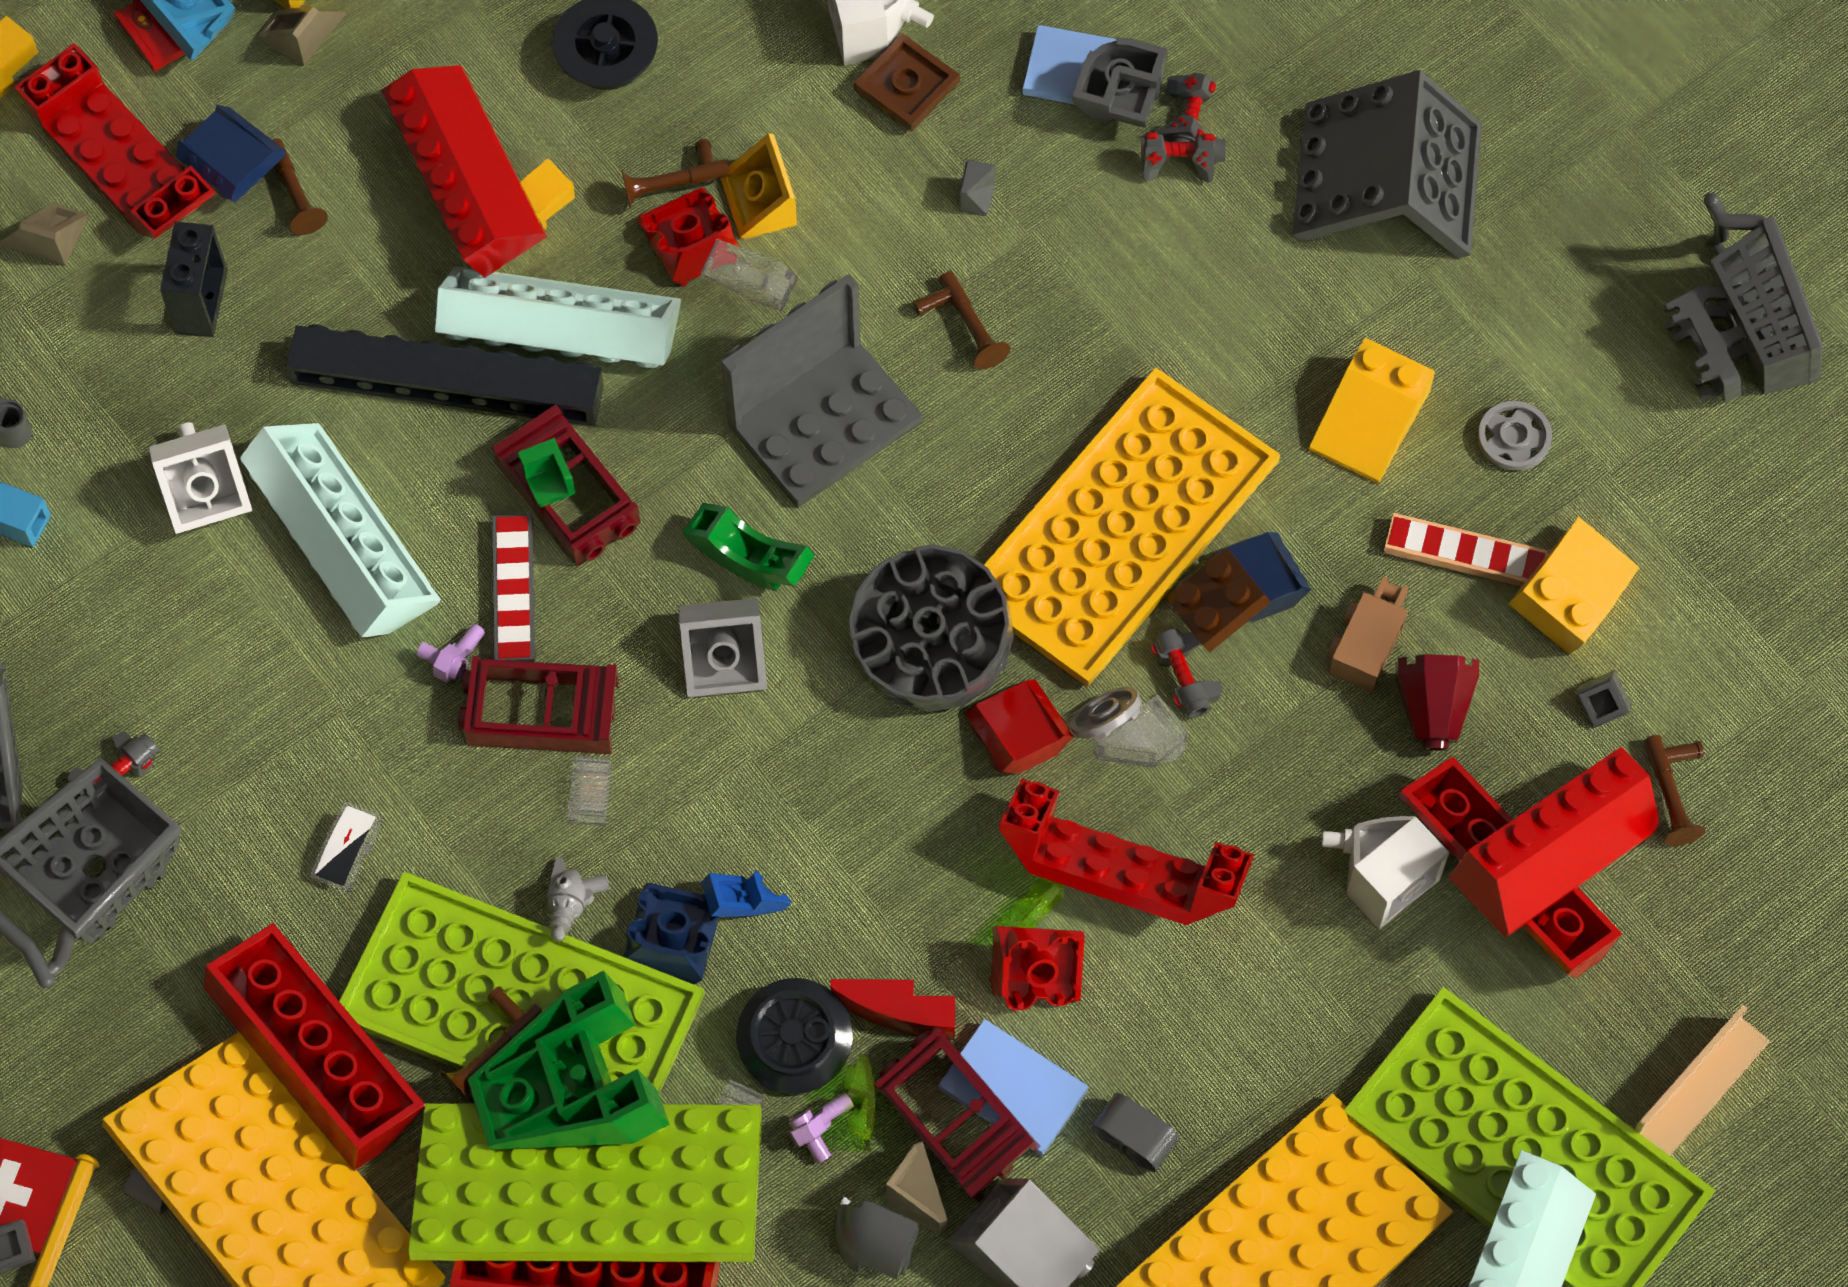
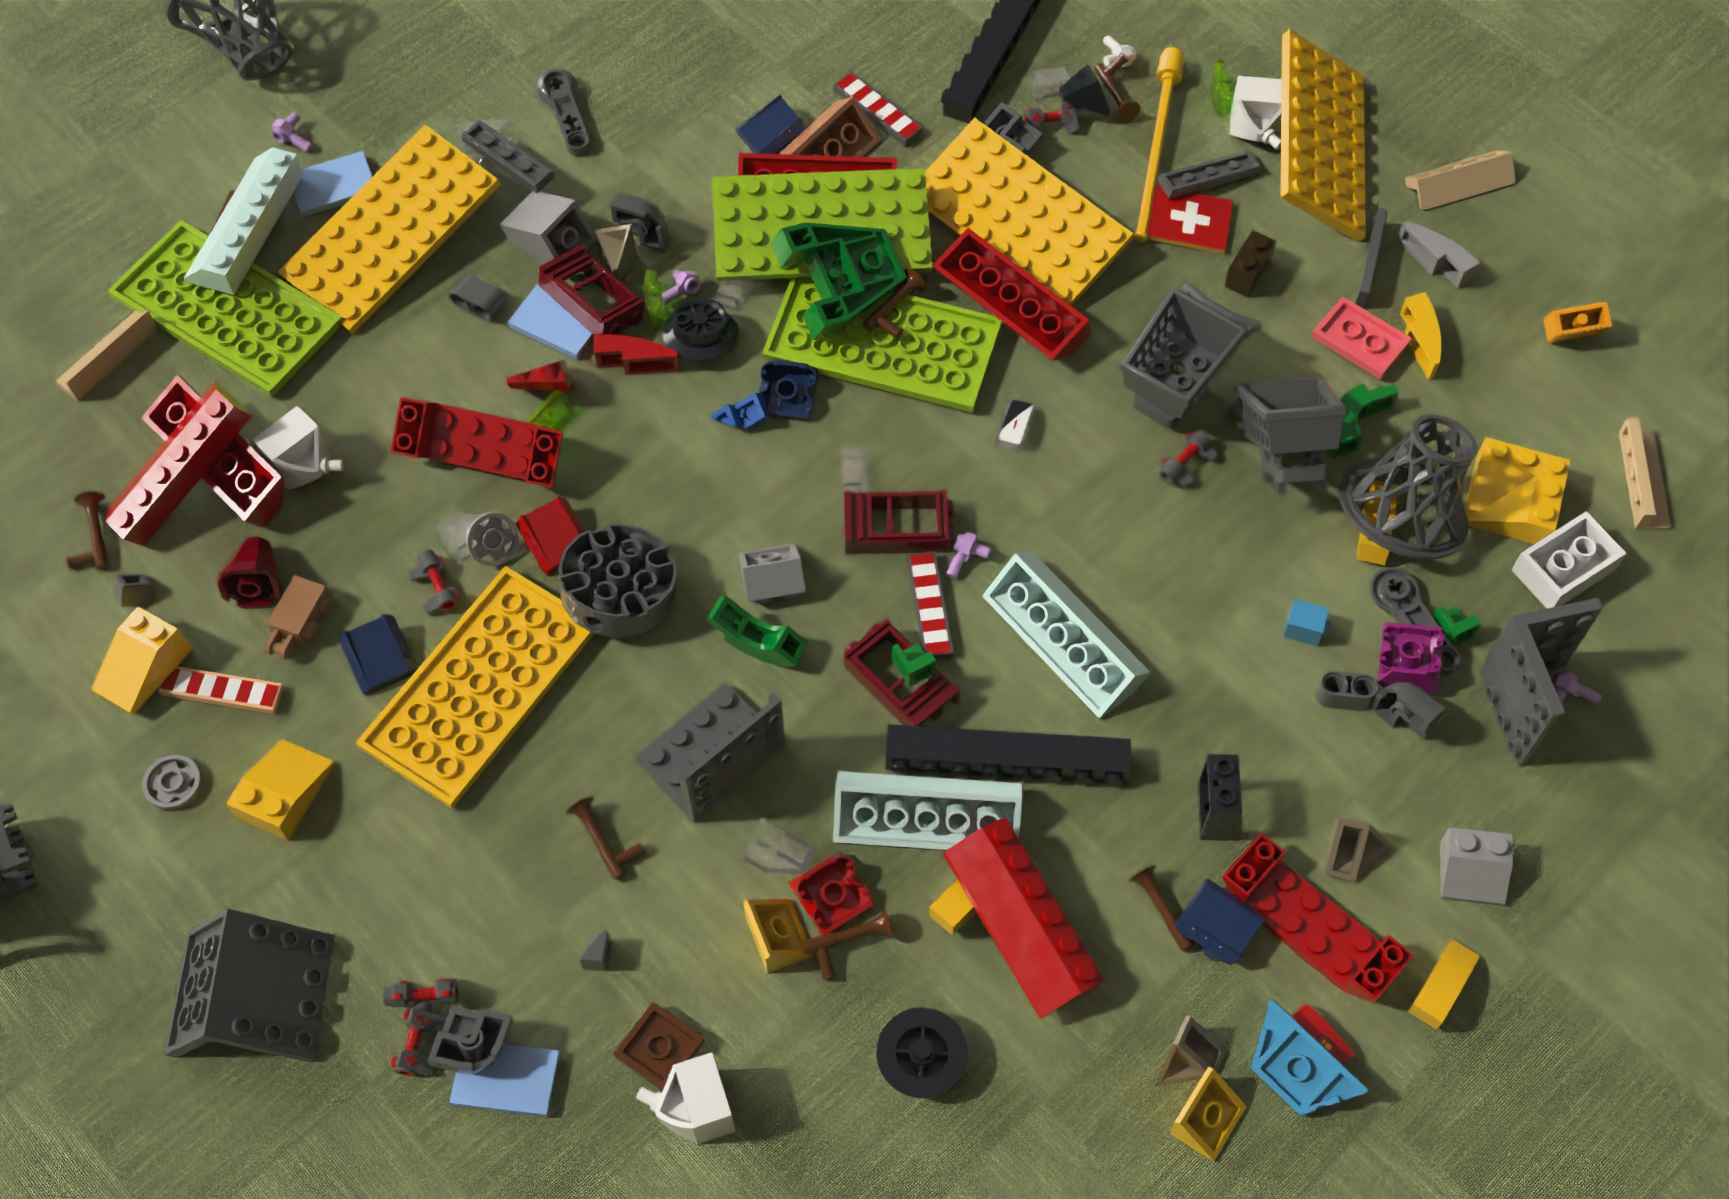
camera: 175 degrees right, 5 degrees down
white piece [149,422,252,534] -> none
light grey piece [546,857,610,942] -> none
reddish brown plate [1165,547,1271,653] -> none

